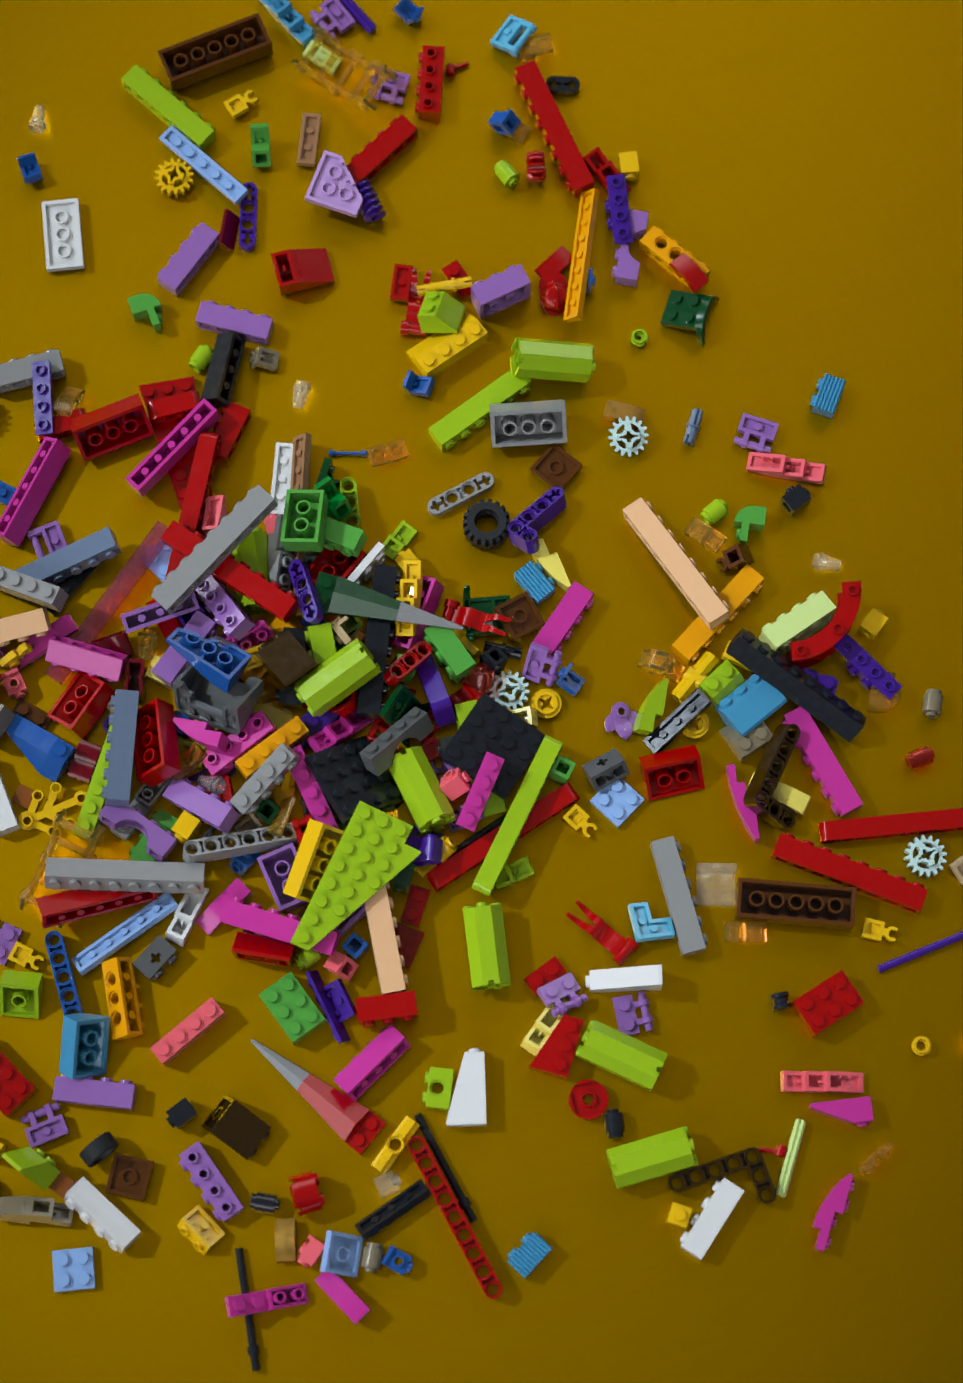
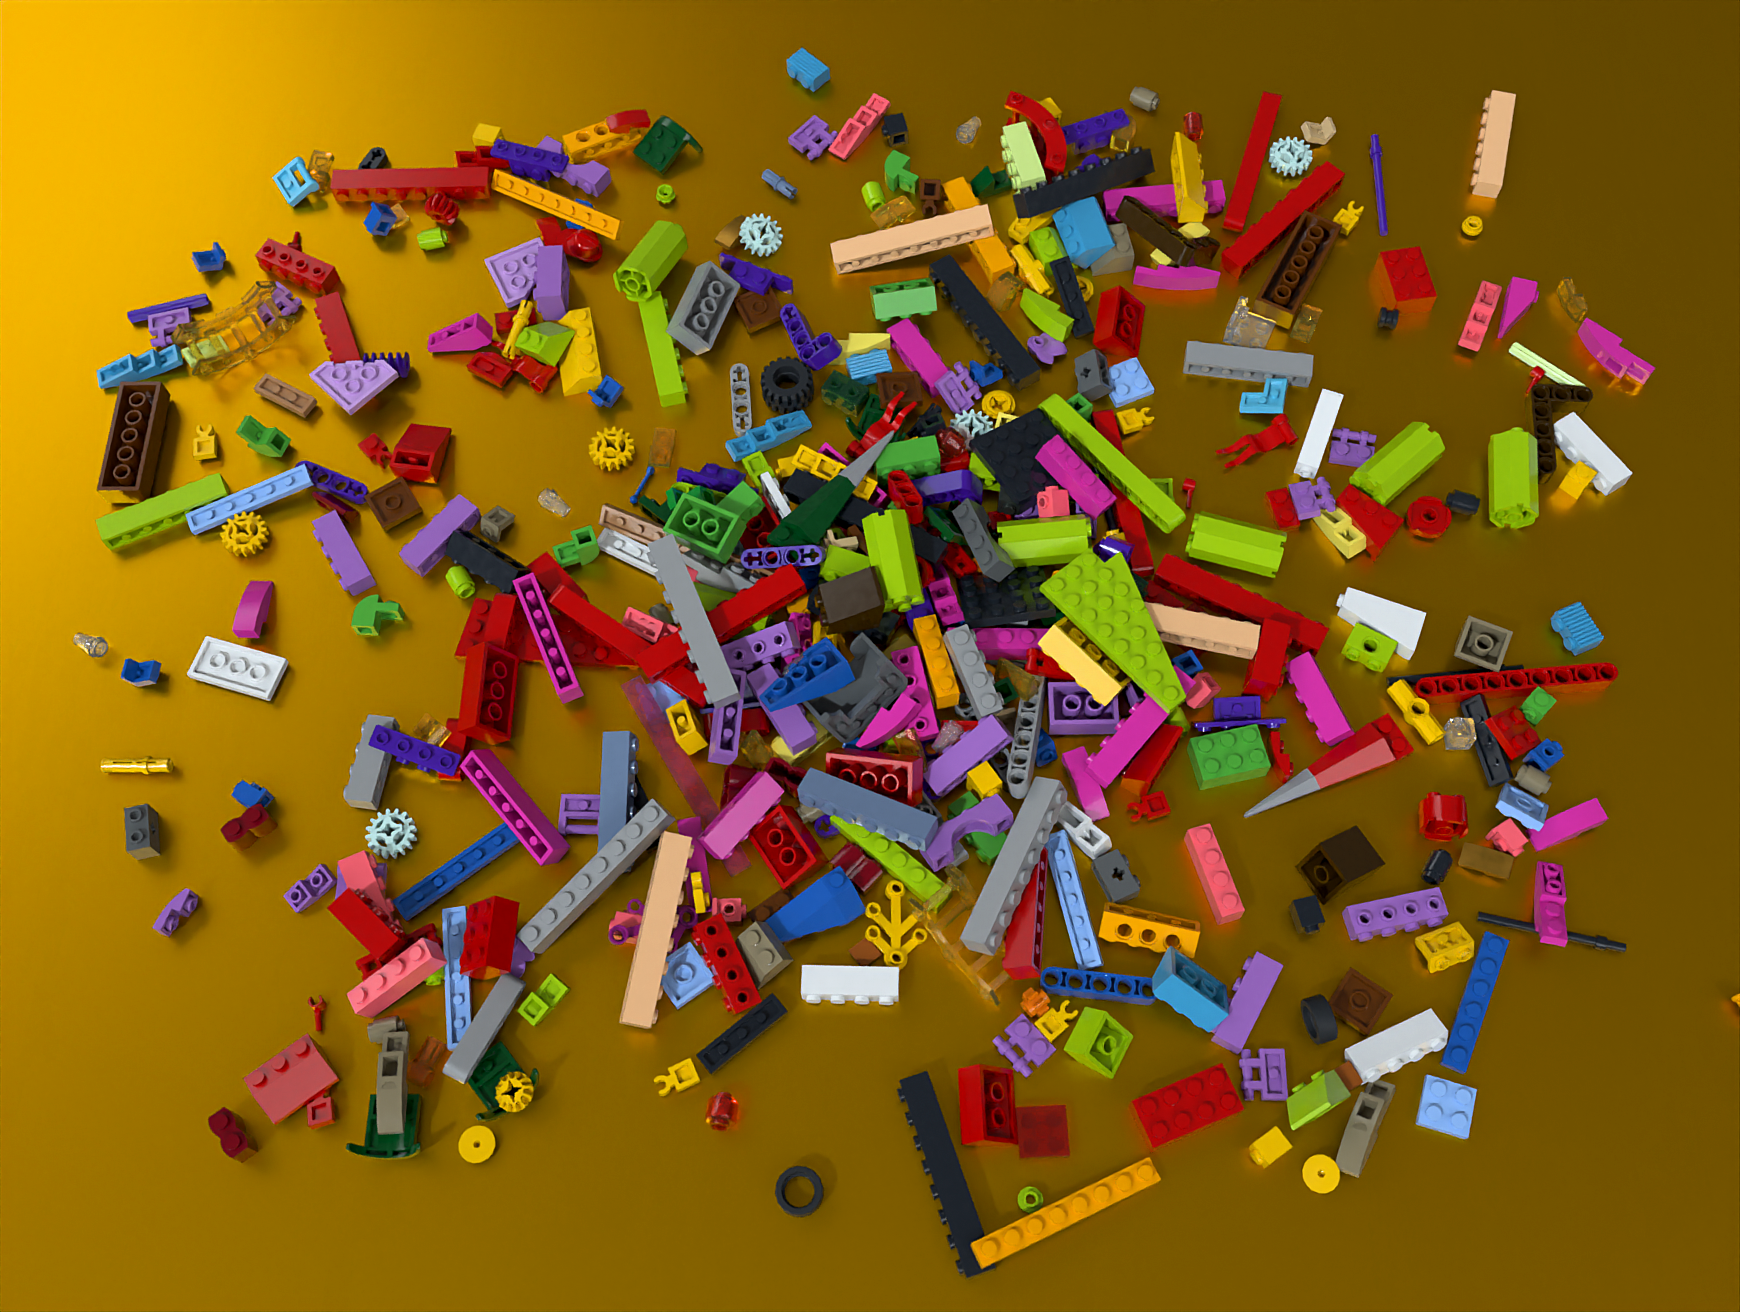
camera: 65 degrees left, 10 degrees down
none -> dark pink slope [232,581,273,638]
none -> red plate [358,433,392,469]
none -> reddish brown plate [364,476,423,531]
none -> dark pink slope [427,313,493,352]
none -> lavender plate [484,237,544,308]
none -> bright green brick [552,525,600,568]
none -> yellow gear [589,427,635,471]
none -> yellow brick [666,699,708,756]
none -> dark purple bracket [676,463,759,495]
none -> dark purple bracket [719,253,794,296]
none -> dark azure slope [725,410,812,462]
none -> clear green brick [821,370,870,417]
none -> bright green brick [869,278,937,321]
none -> black brick [928,254,1041,391]
none -> dark green slope [969,166,1012,200]
none -> orange gear [1020,987,1050,1018]
none -> red plate [1126,790,1171,822]
none -> red brick [1153,553,1329,658]
none -> yellow slope [1170,132,1208,223]
none -> red hand [1182,478,1196,509]
none -> red slope [1267,731,1294,784]
none -> blue plate [1439,931,1509,1074]
none -> dark tan slope [1454,616,1513,672]
none -> red plate [1484,705,1542,760]
none -> bright green brick [1519,686,1557,726]

